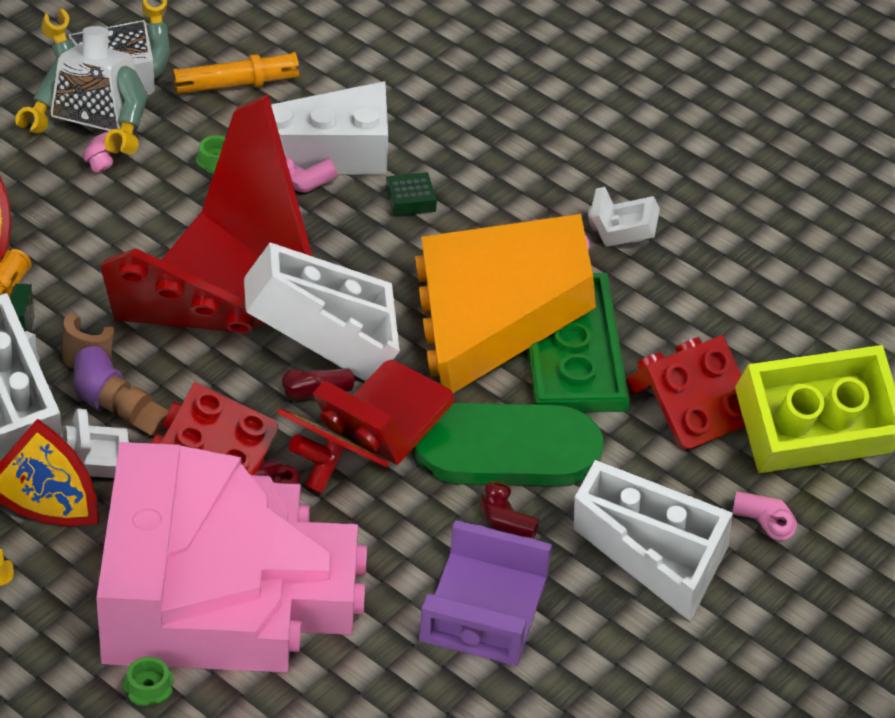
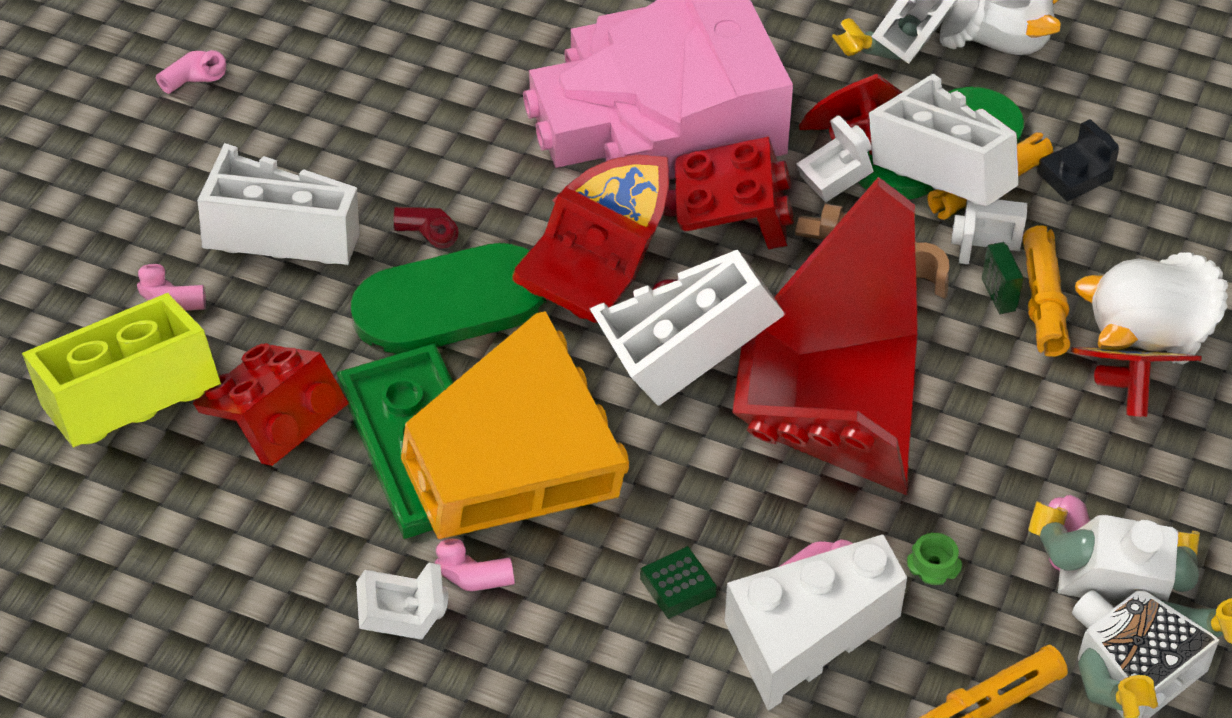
camera: 165 degrees right, 5 degrees up
medium lavender panel [419,520,552,666] -> none

